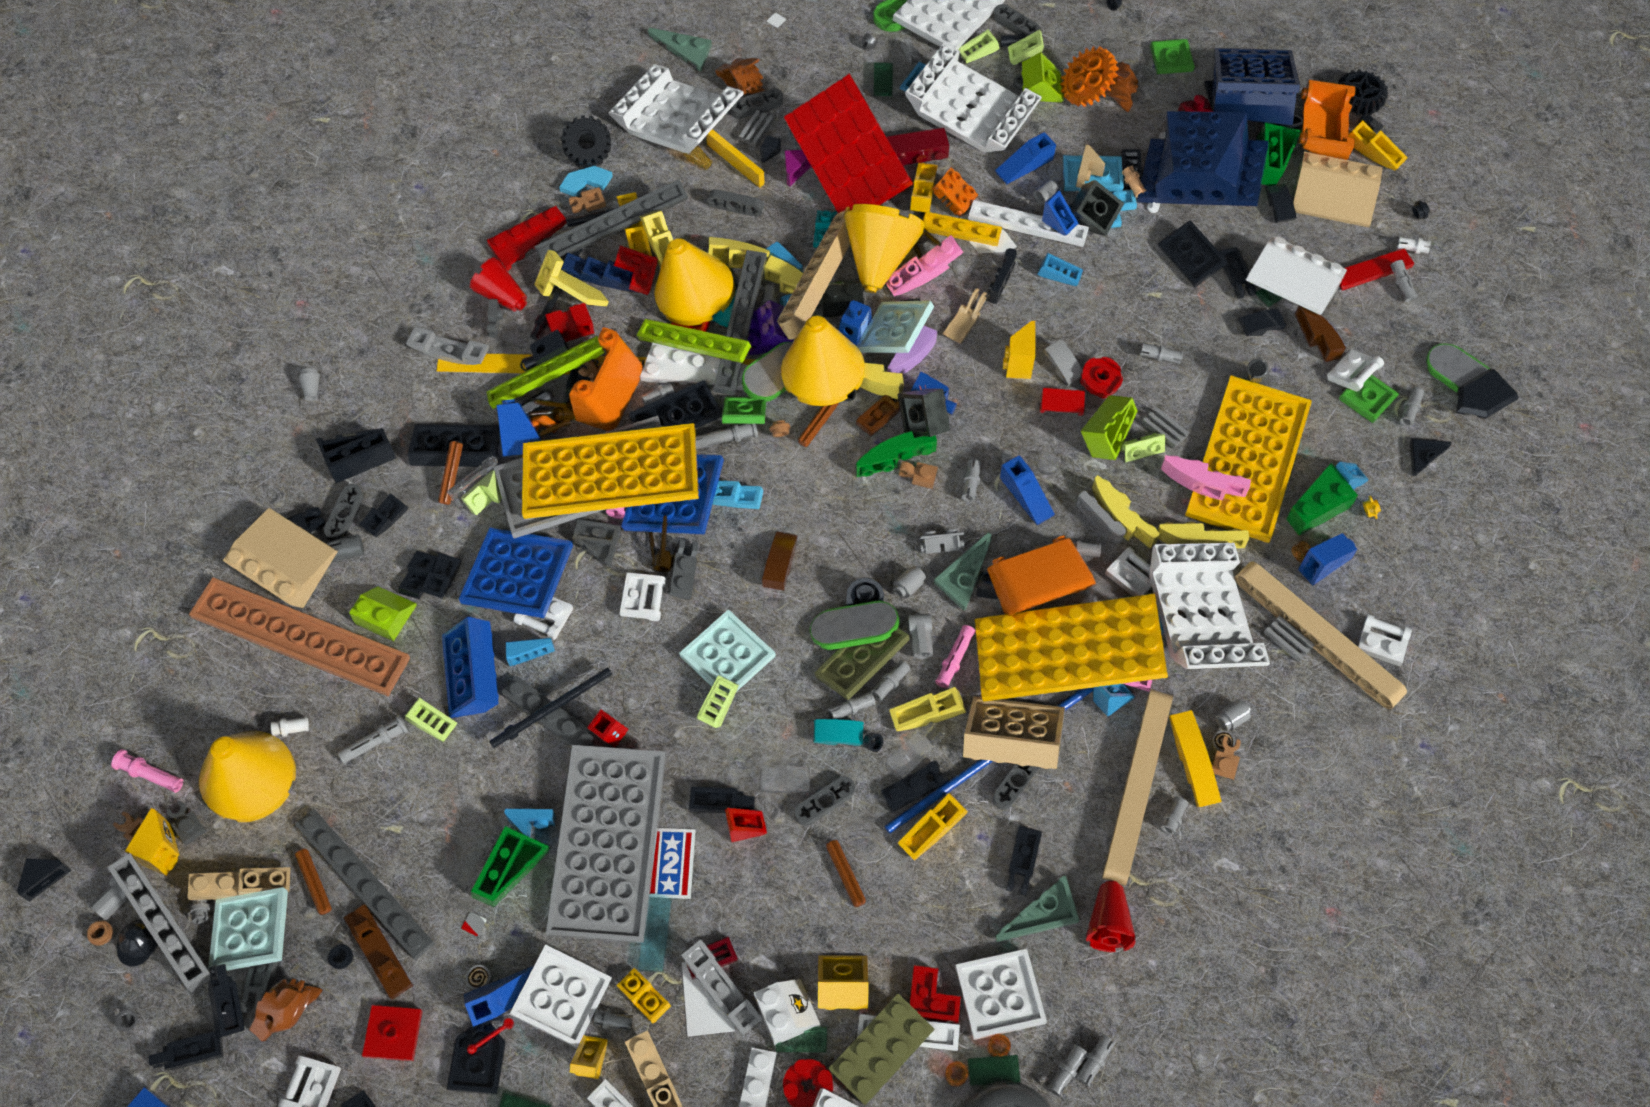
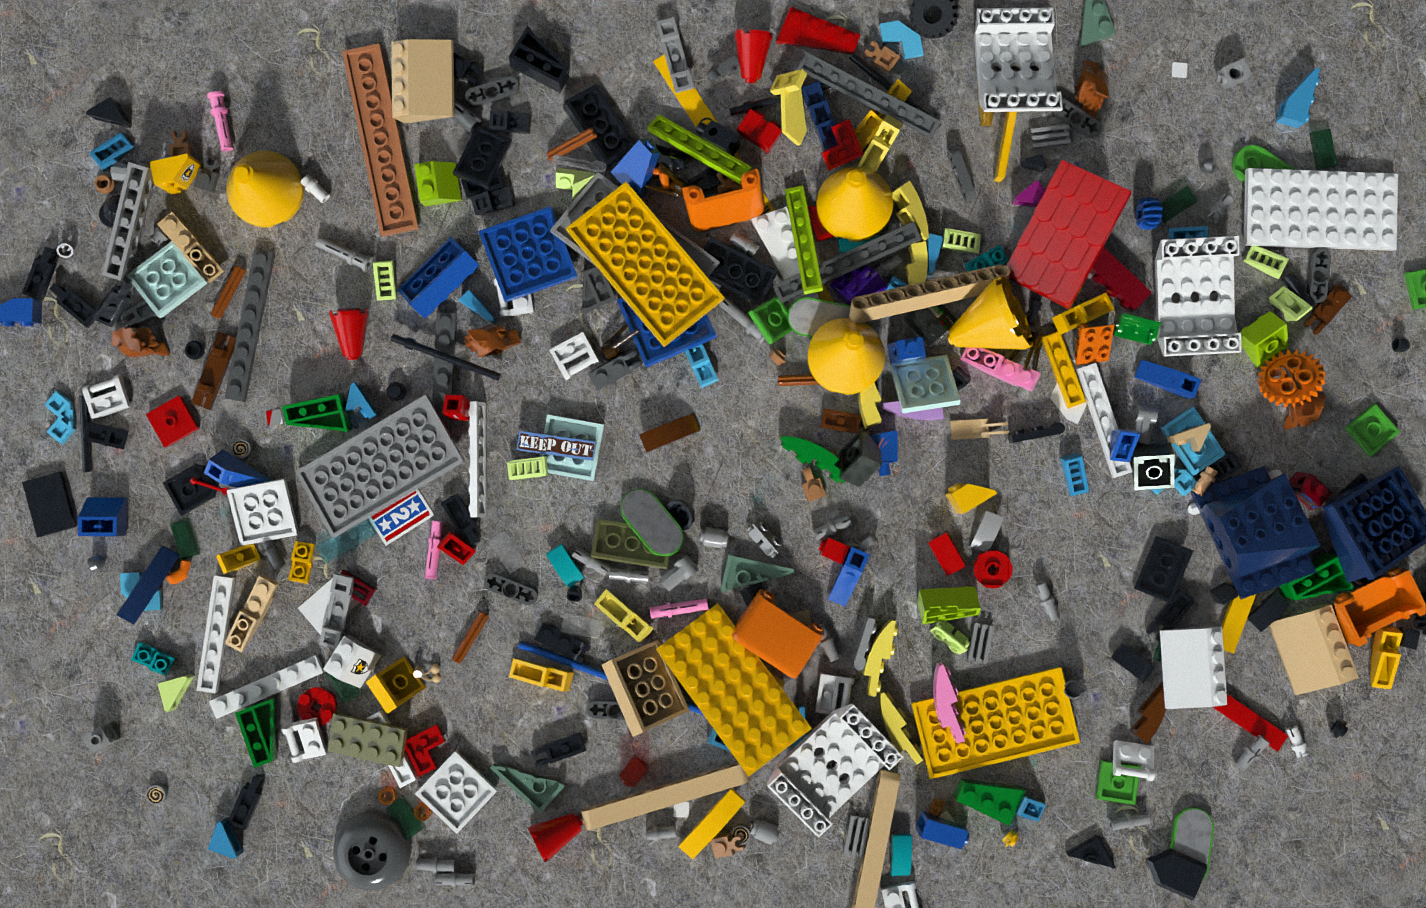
camera: 55 degrees right, 25 degrees up
none -> black hinge [22,247,57,301]
none -> dark azure slope [89,132,134,172]
none -> red cone [329,308,369,360]
none -> black plate [386,382,406,401]
none -> tan piece [413,664,441,683]
none -> bright pink pin [424,520,444,579]
none -> black tile [453,126,512,189]
none -> dark orange piece [463,324,521,357]
none -> white plate [468,401,487,517]
none -> tile [517,431,596,461]
none -> clear red brick [619,754,649,788]
none -> white sticker [674,802,689,817]
none -> red brick [818,537,850,564]
none -> teal slope [889,833,912,876]
none -> yellowish green slope [941,228,981,254]
none -> green hinge [1113,313,1161,345]
none -> blue gear [1135,197,1163,230]
none -> black slope [1210,582,1238,605]
none -> yellow tile [1221,588,1256,654]
none -> reddish brown hinge [1303,284,1352,335]

